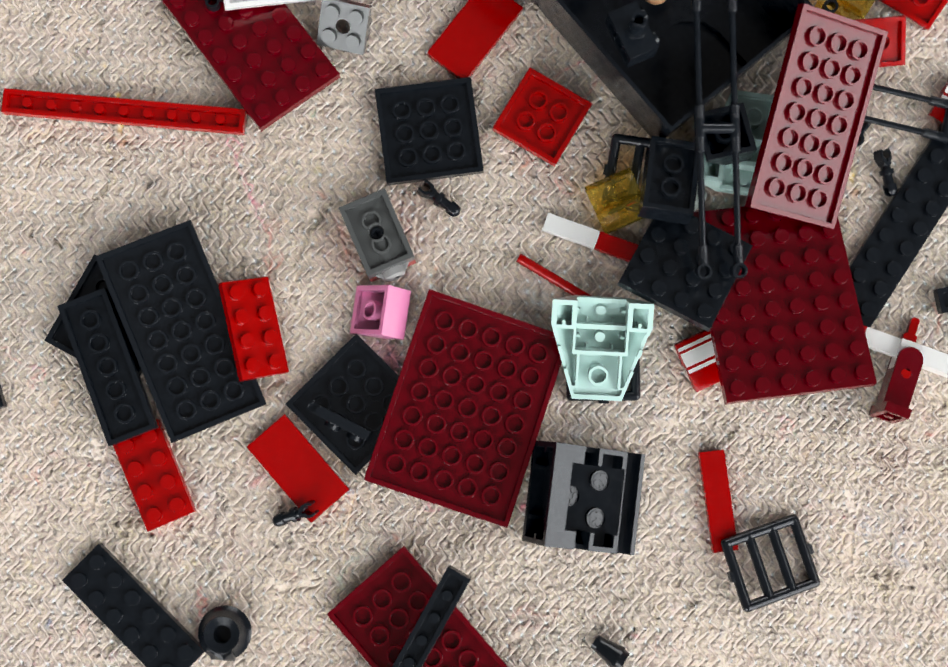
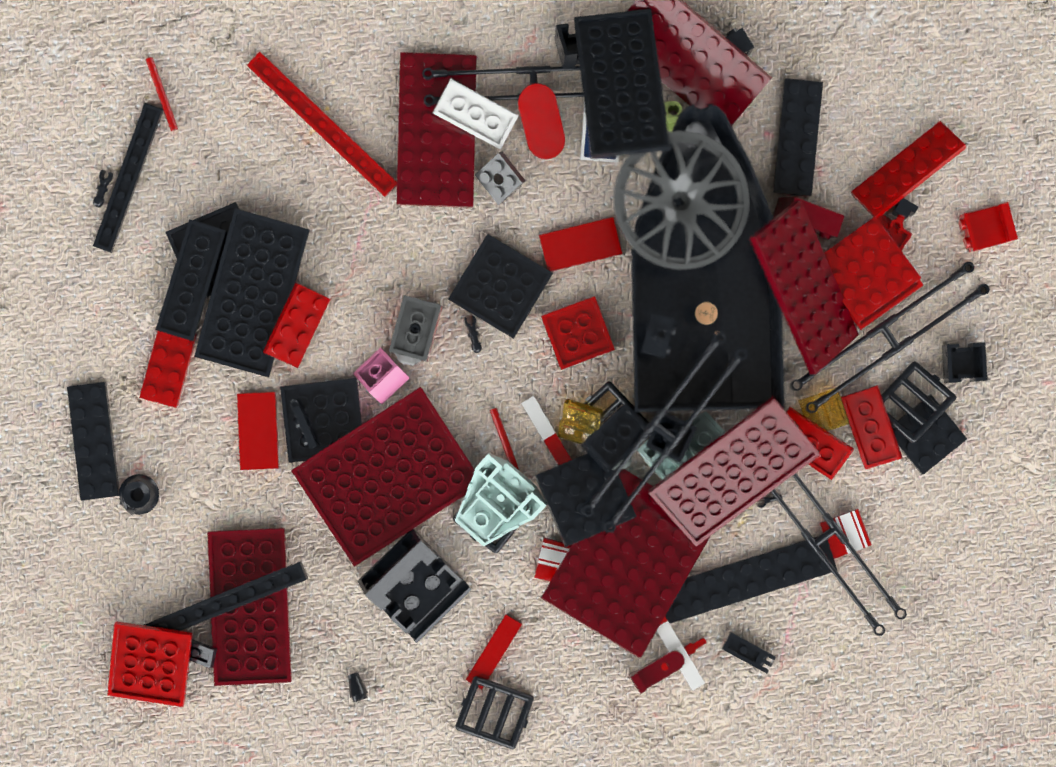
camera: 40 degrees right, 5 degrees up
black piece [272,500,319,527] -> none
black piece [873,148,897,197] -> none

